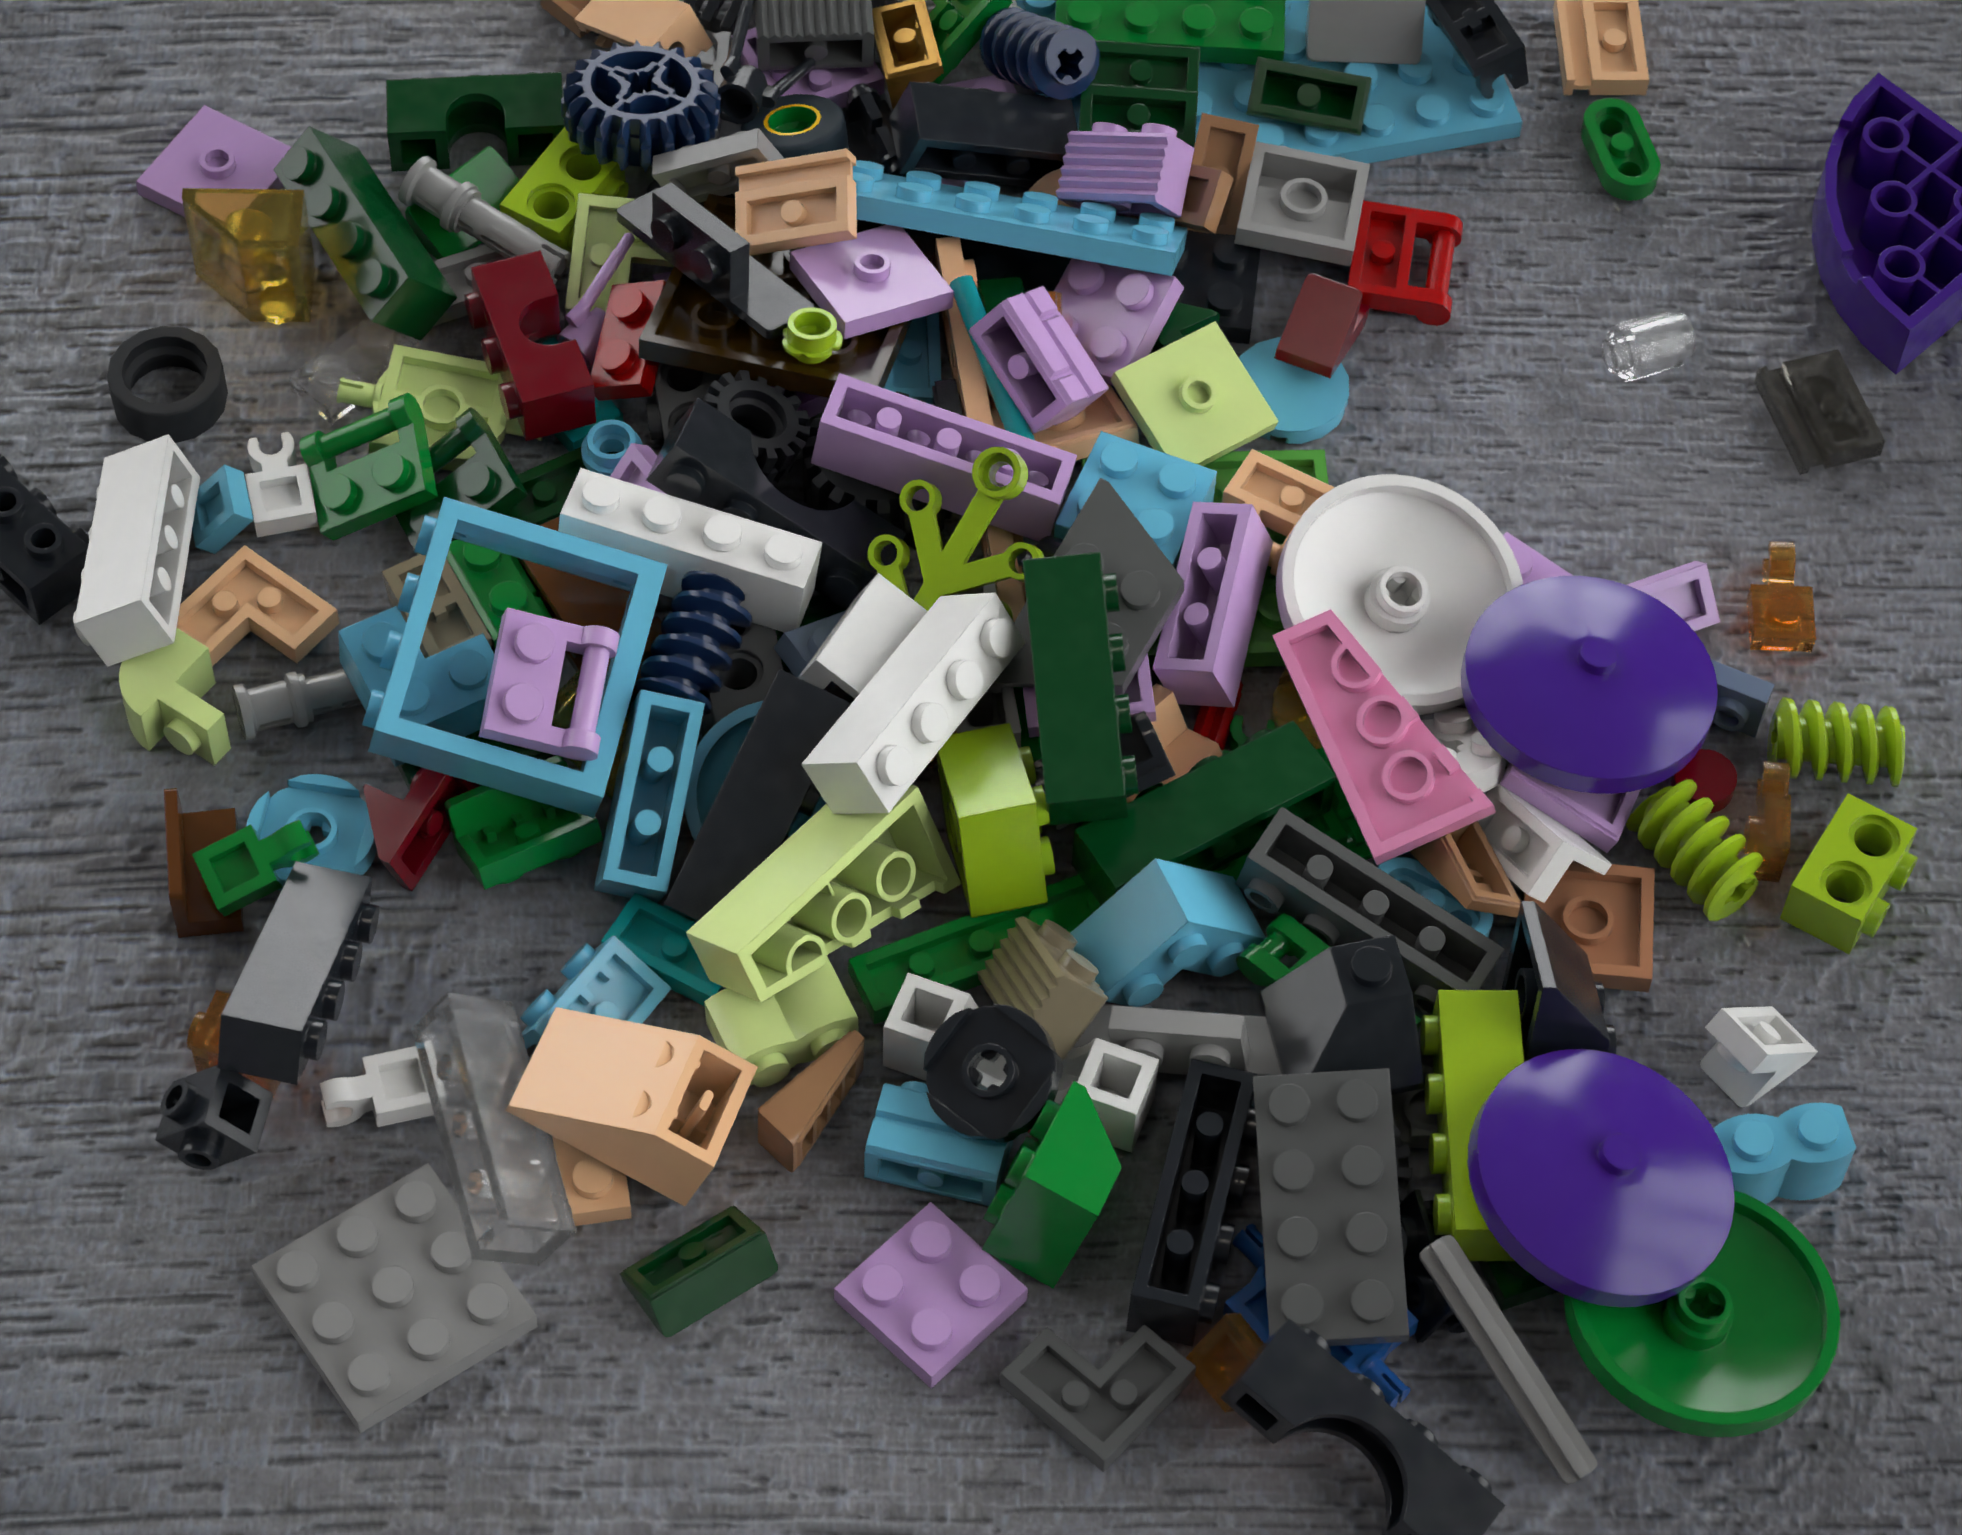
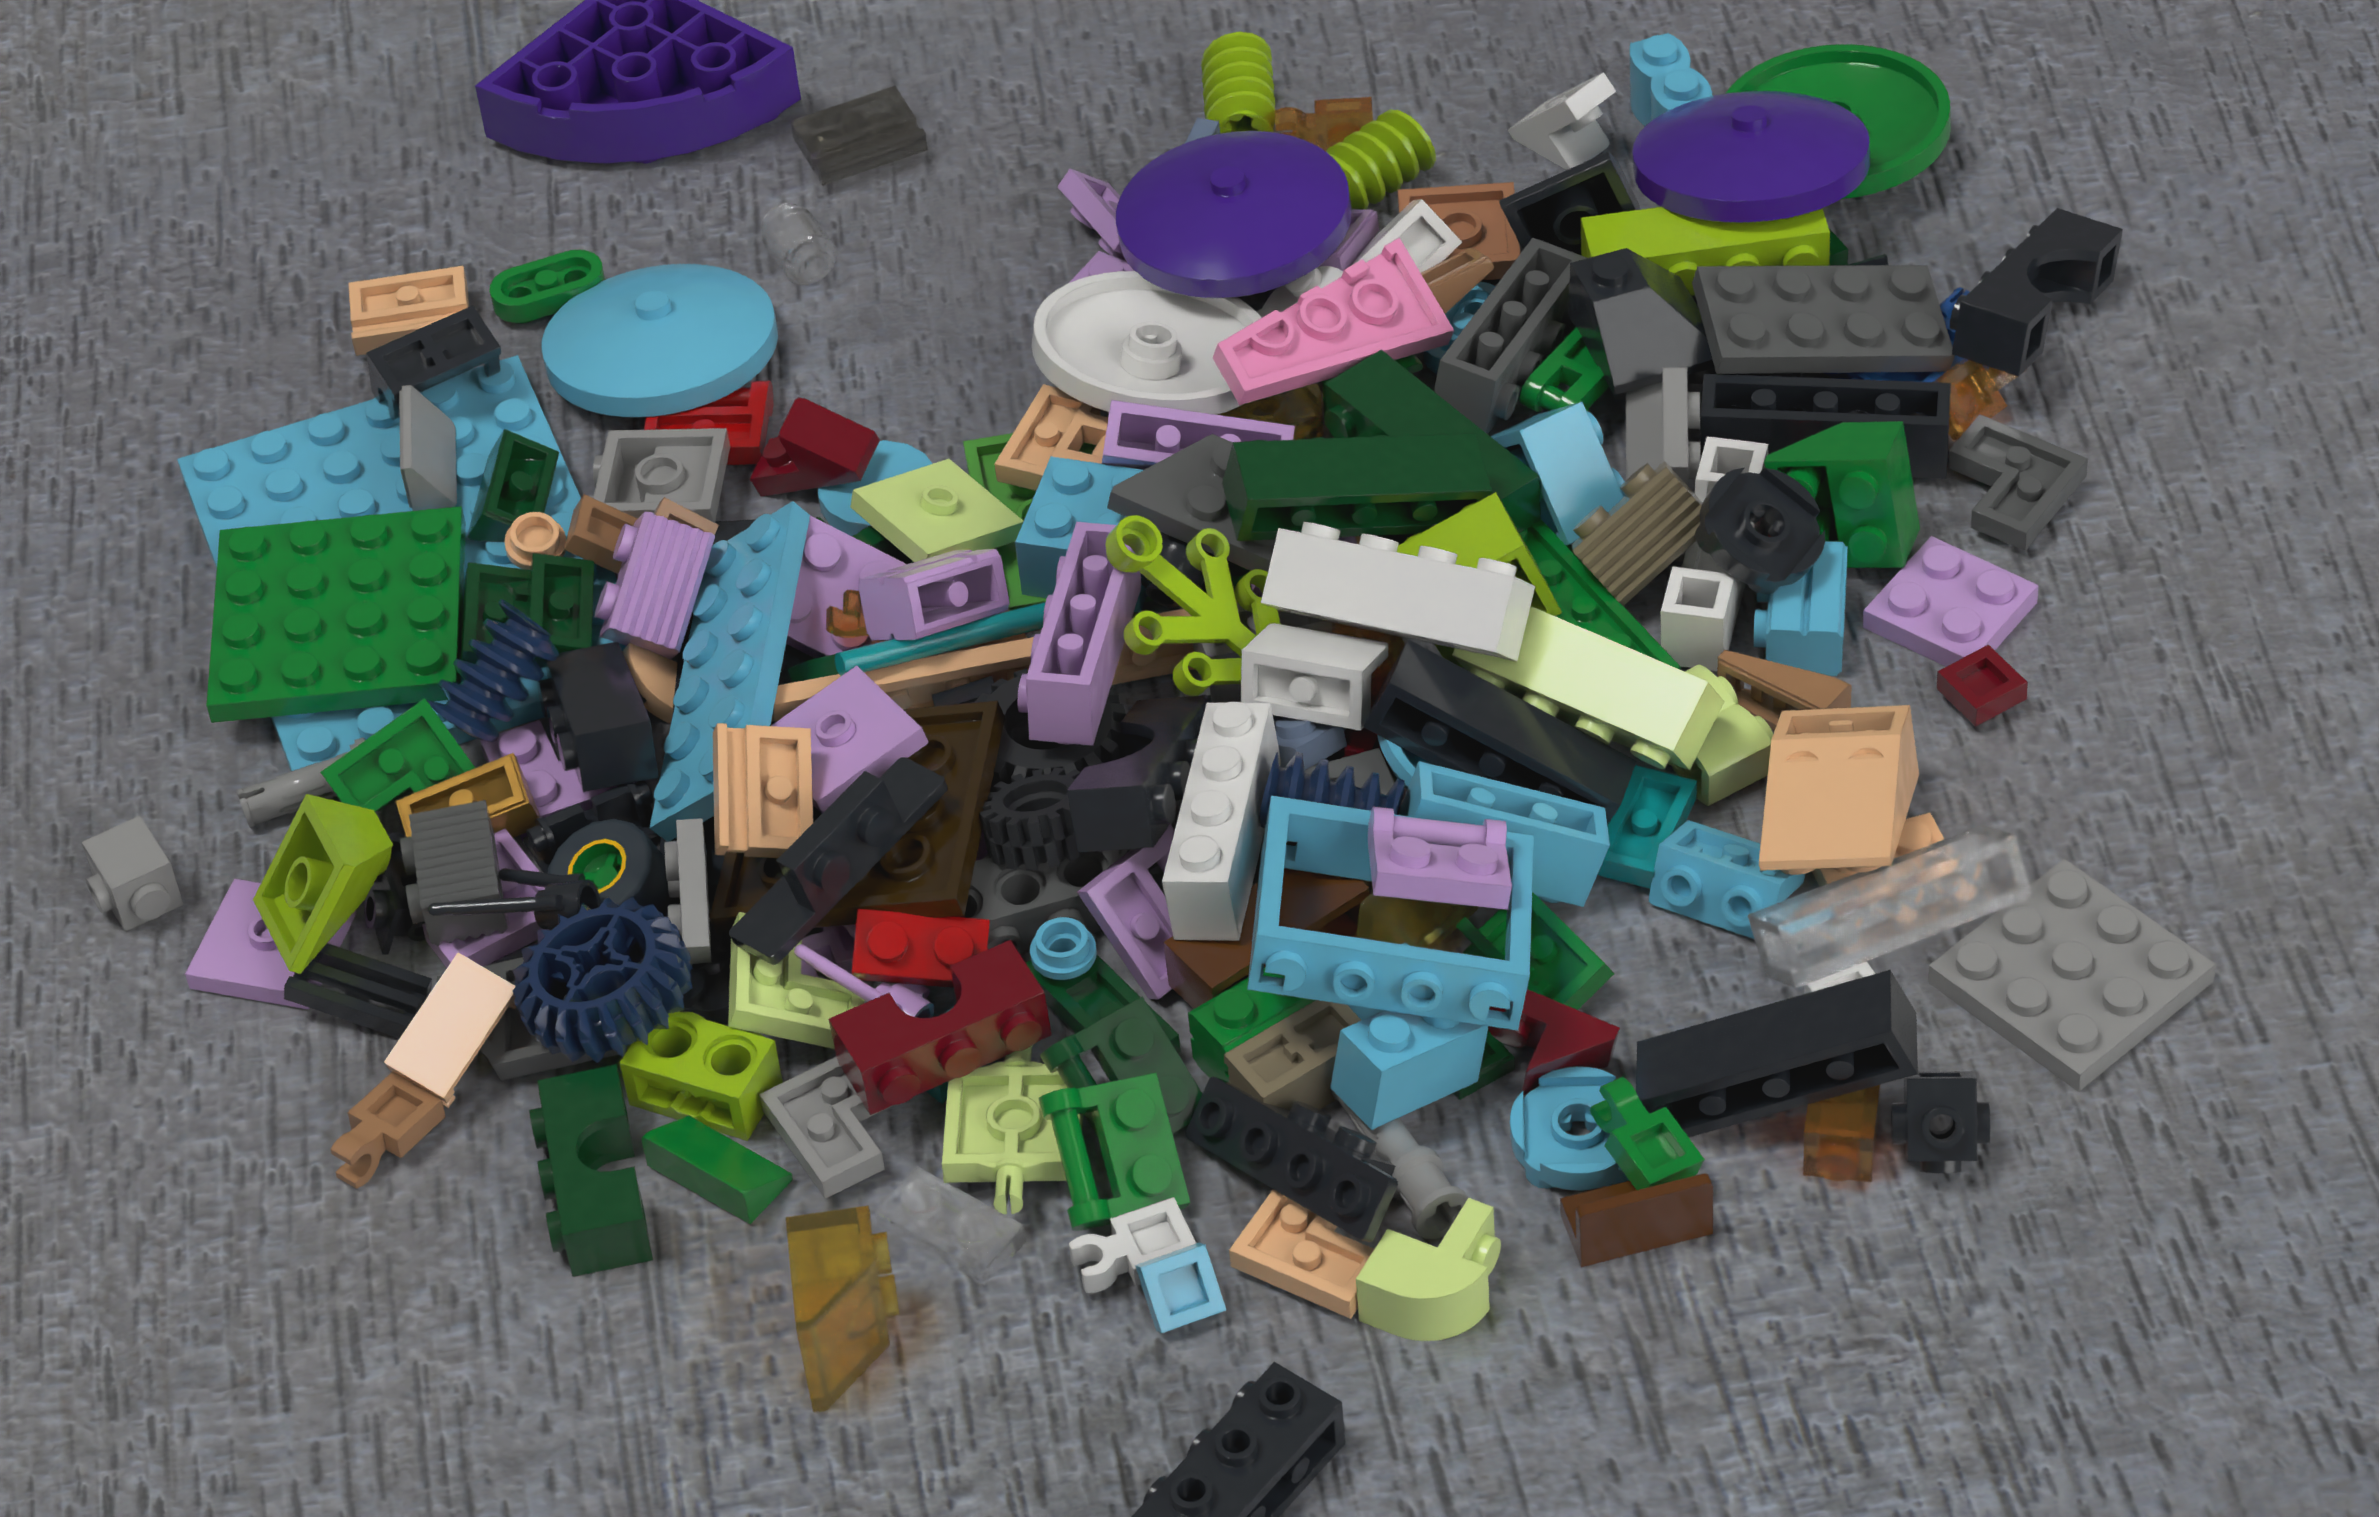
camera: 90 degrees left, 10 degrees down
white brick [73,434,200,667] -> none
black tyre [106,326,228,443] -> none
lavender plate [136,105,291,242] -> none
dark green brick [273,126,458,341] -> none
light grey pin [398,156,571,285] -> none
dark green slope [620,1206,778,1338] -> none
lime plate [782,307,843,364] -> none
light grey axle [1419,1235,1597,1485] -> none
clear orange plate [1747,541,1816,652] -> none
lime brick [1780,793,1918,954] -> none
none -> light nougat plate [504,512,566,570]
none -> medium azure dish [541,264,778,417]
none -> black bracket [1186,1077,1398,1242]
none -> dark red plate [1937,645,2028,727]

